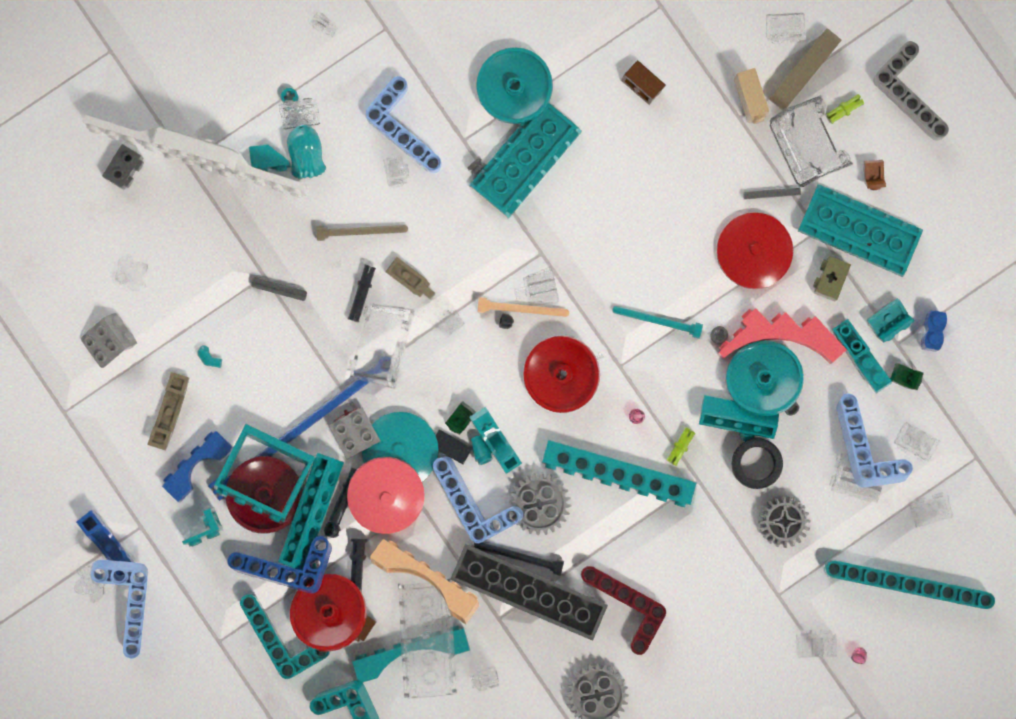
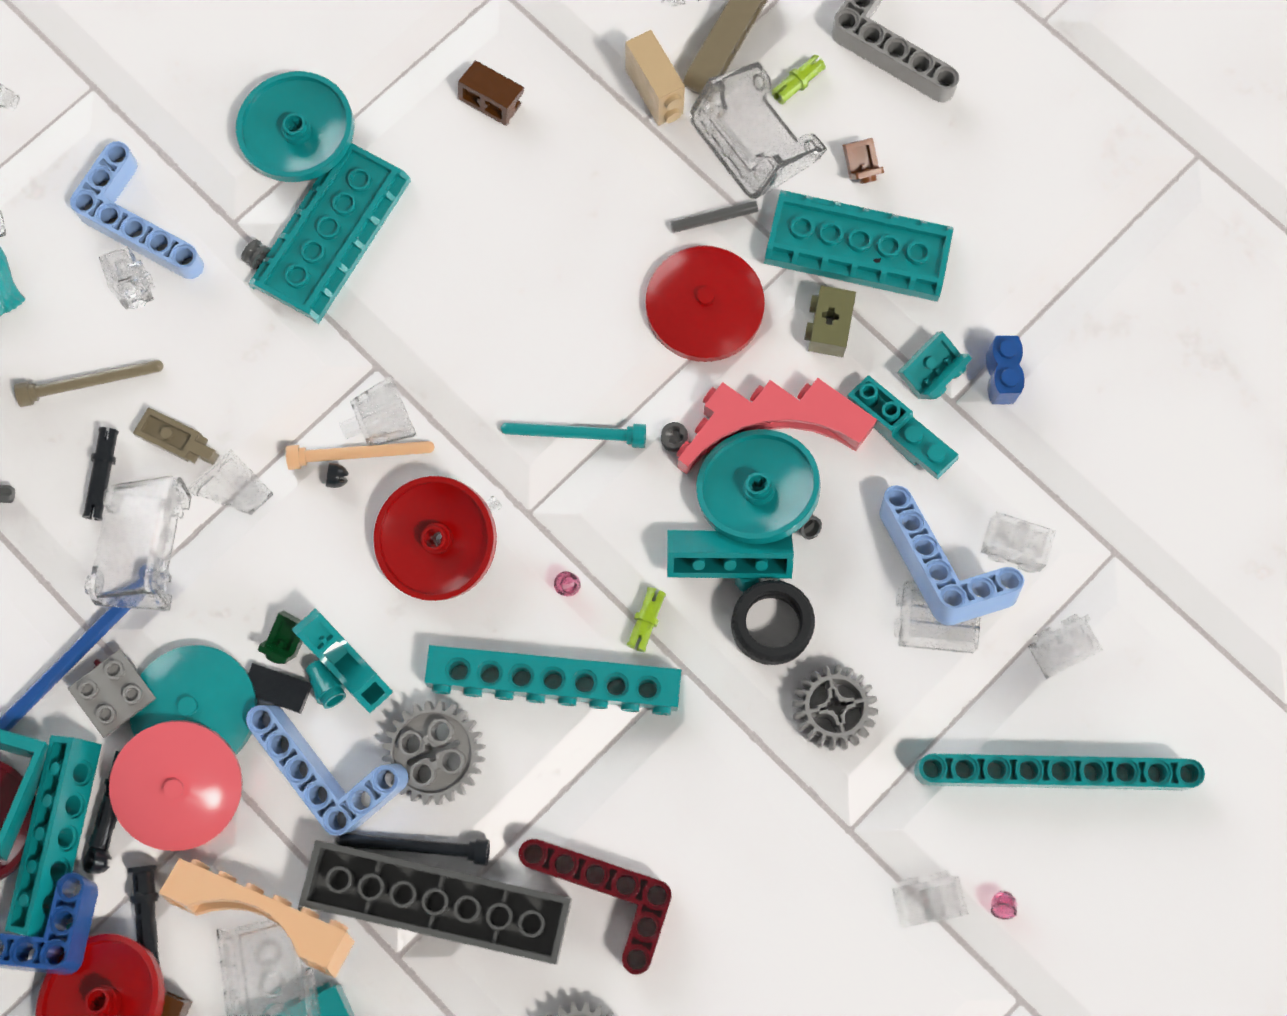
camera: 10 degrees left, 10 degrees down
dark green bracket [890,363,924,390] -> none

